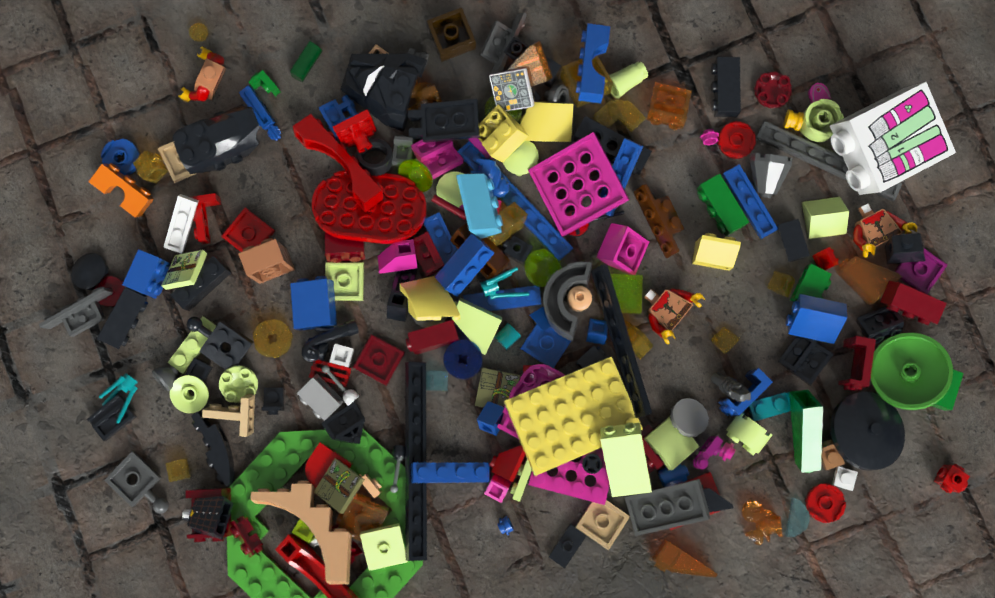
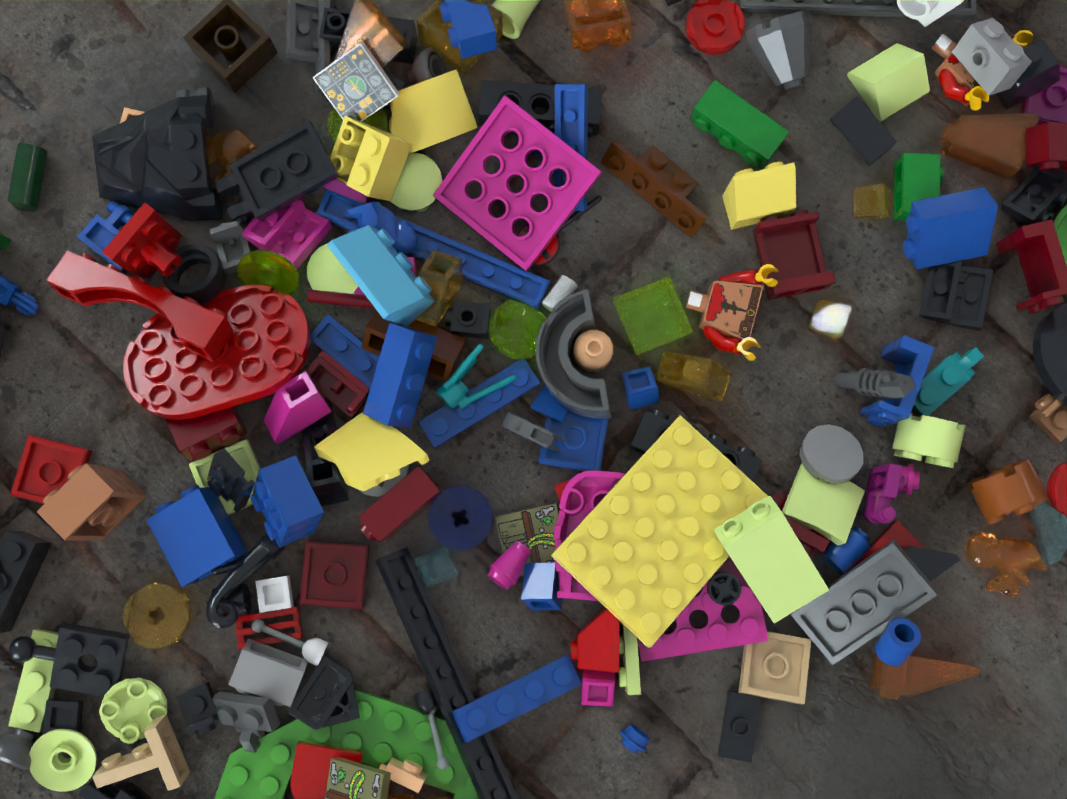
camera: 30 degrees left, 0 degrees up
yellowish green slope [451,298,502,355] -> none
teal brick [494,323,521,350] -> none
black tile [591,264,652,418] -> none
clear yellow plate [592,100,646,132] -> none
dark pink slope [596,223,649,276] -> none
dark pink plate [700,129,719,145] -> none
blue plate [722,164,778,240] -> none
slope [789,390,823,473] -> none
red tile [812,247,839,271] -> none
none -> black plate [207,448,255,513]
none -> dark grey hinge [212,691,280,753]
none -> blue brick [251,456,324,548]
none -> dark pink cone [487,541,531,590]
none -> dark grey piece [501,412,566,452]
none -> white piece [542,275,578,312]
none -> dark red panel [753,210,835,300]
none -> blue brick [875,618,921,667]
none -> light grey brick [952,18,1032,96]
none -> dark orange brick [967,458,1048,525]

